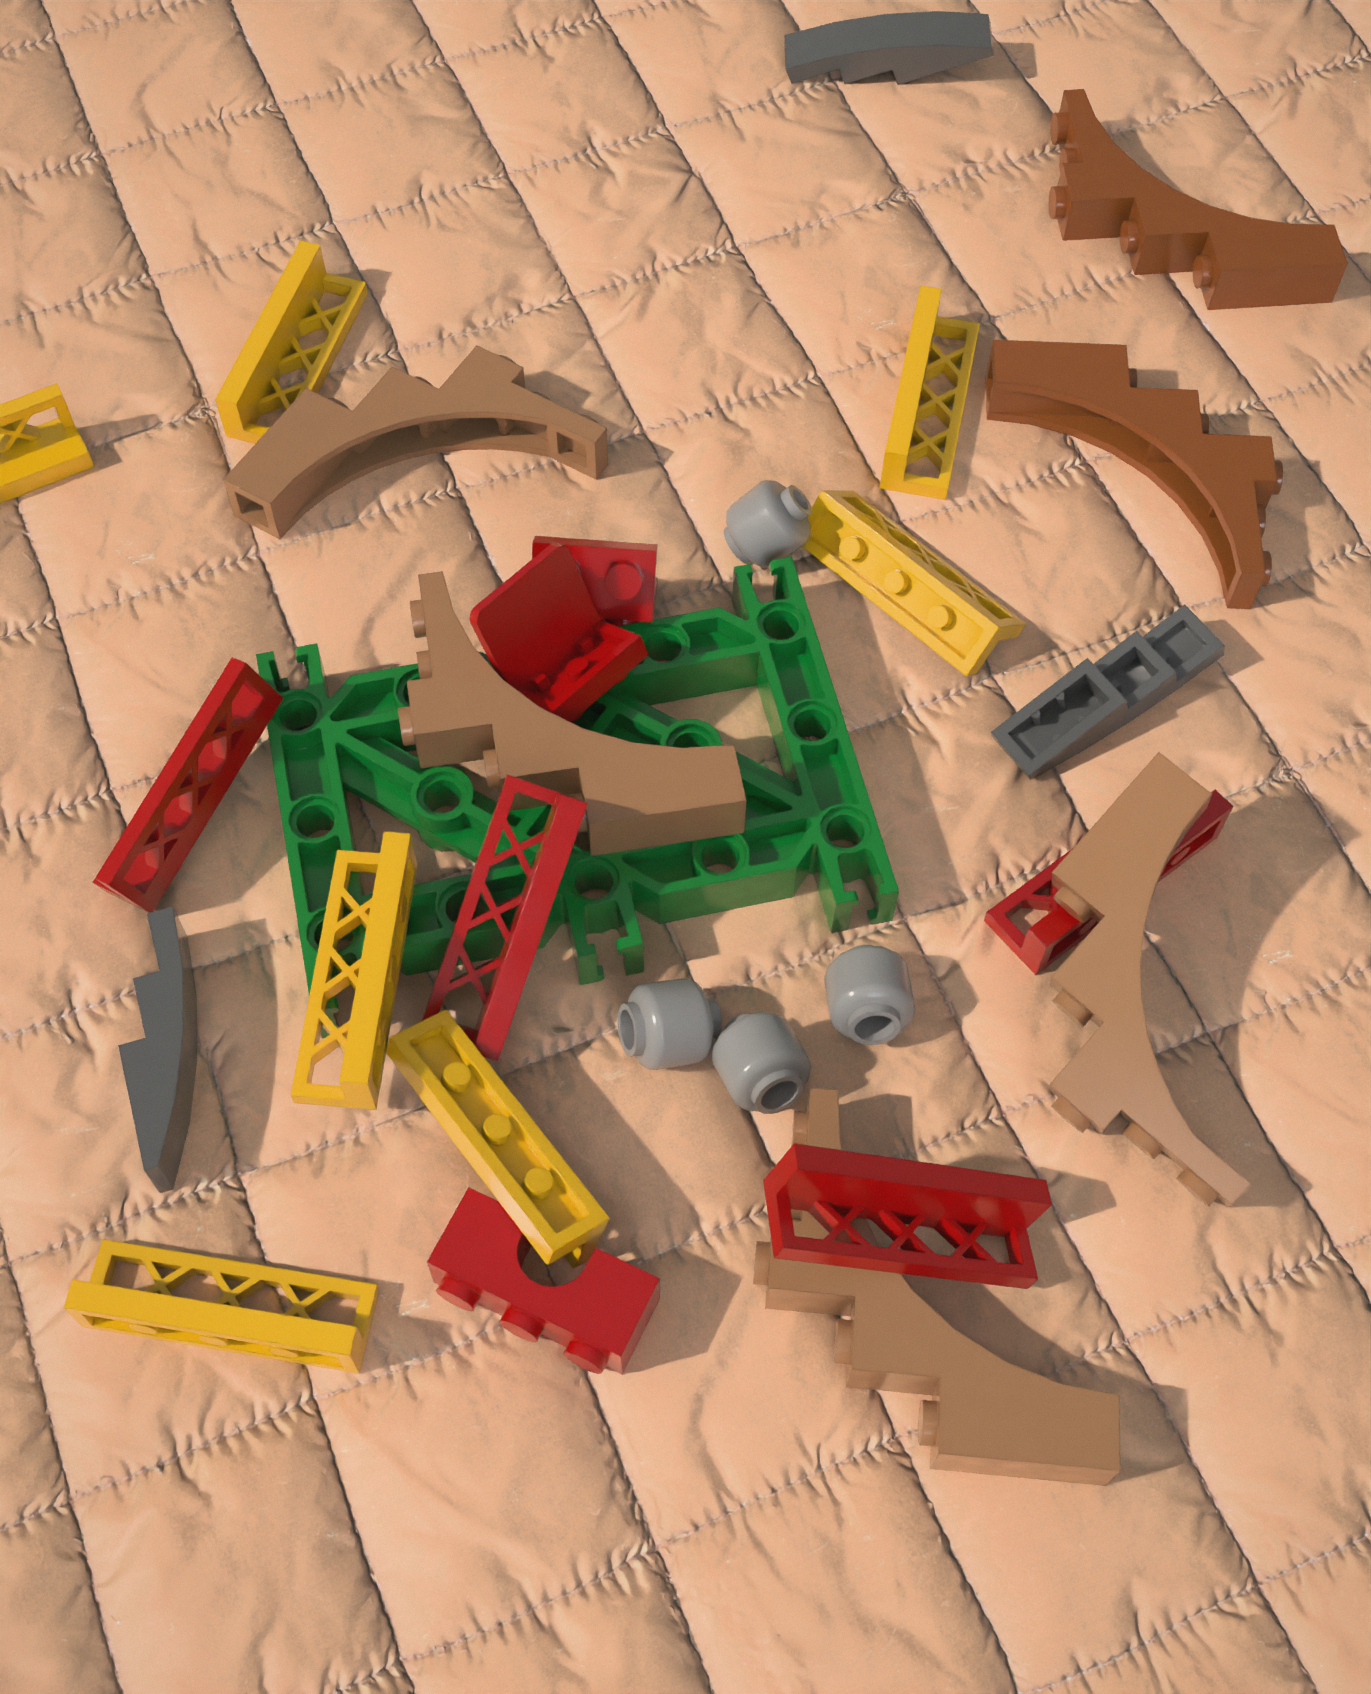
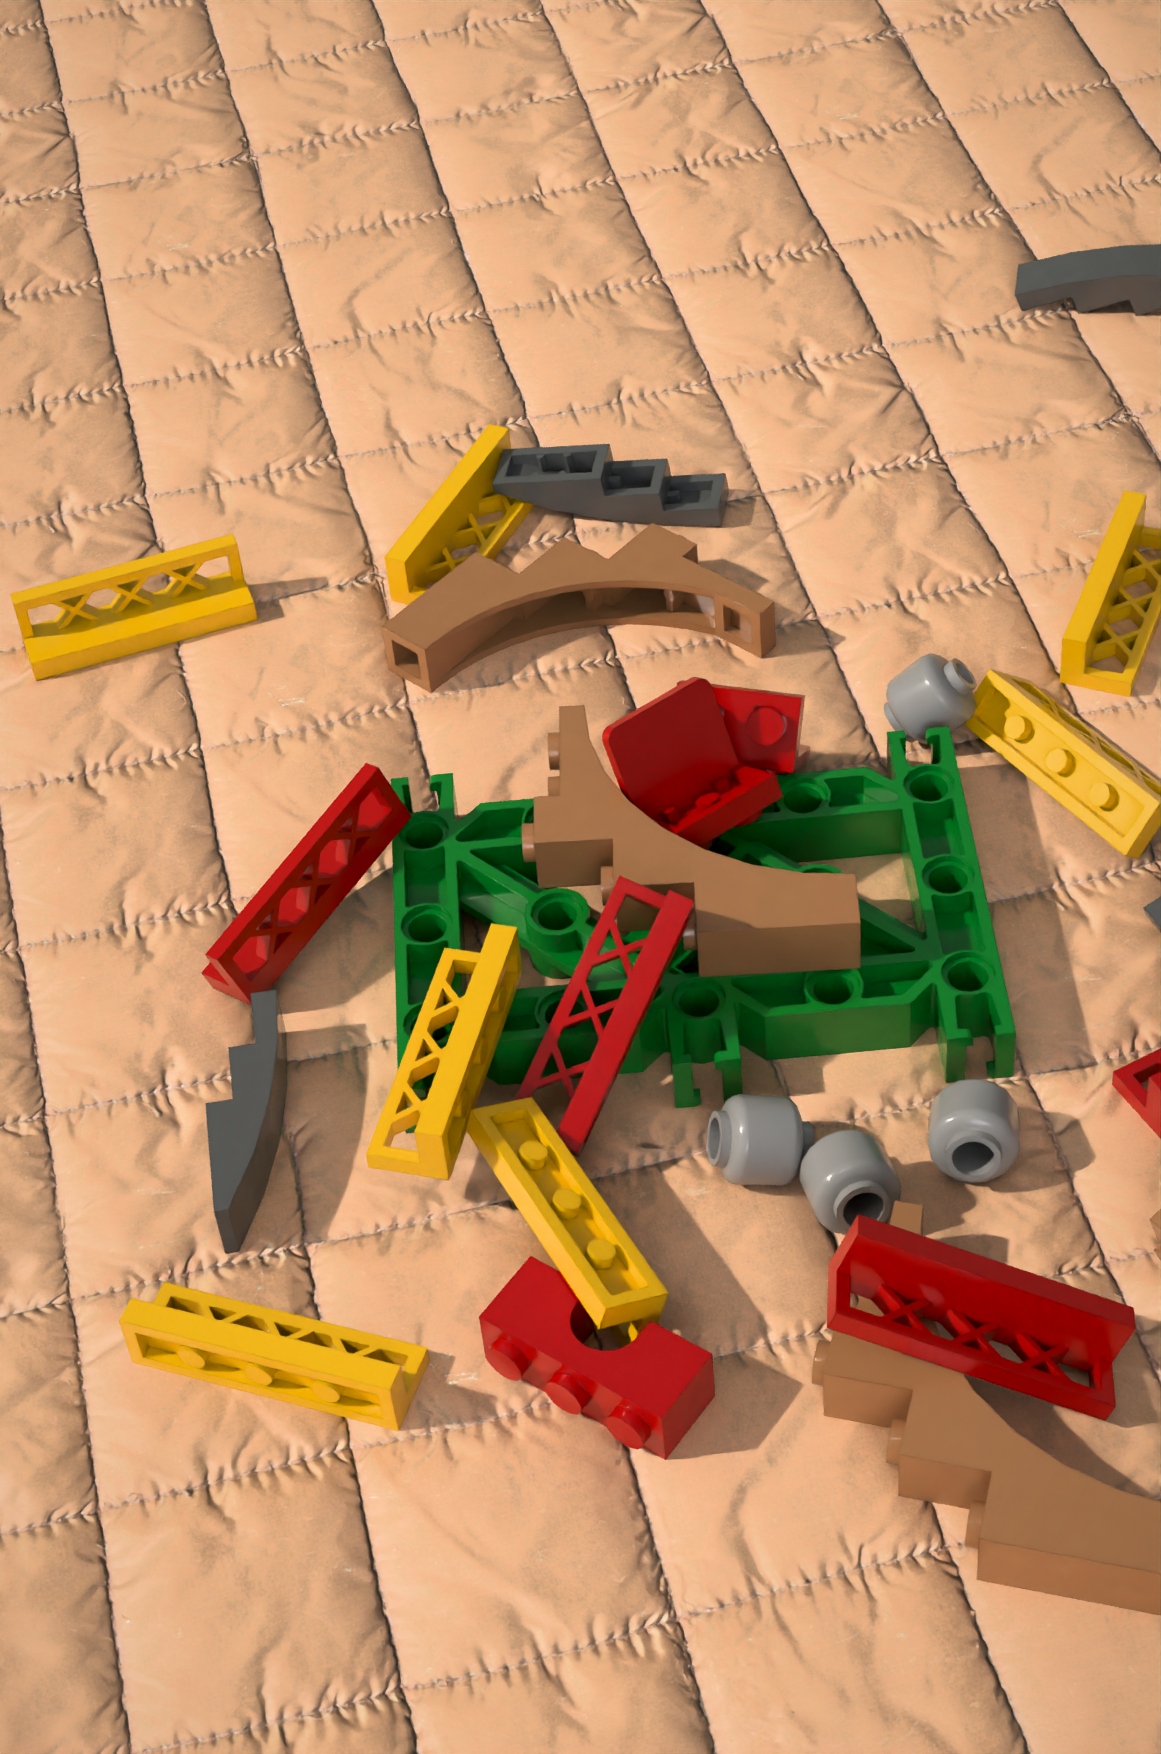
camera: 15 degrees right, 15 degrees down
none -> dark grey slope [493,444,729,526]

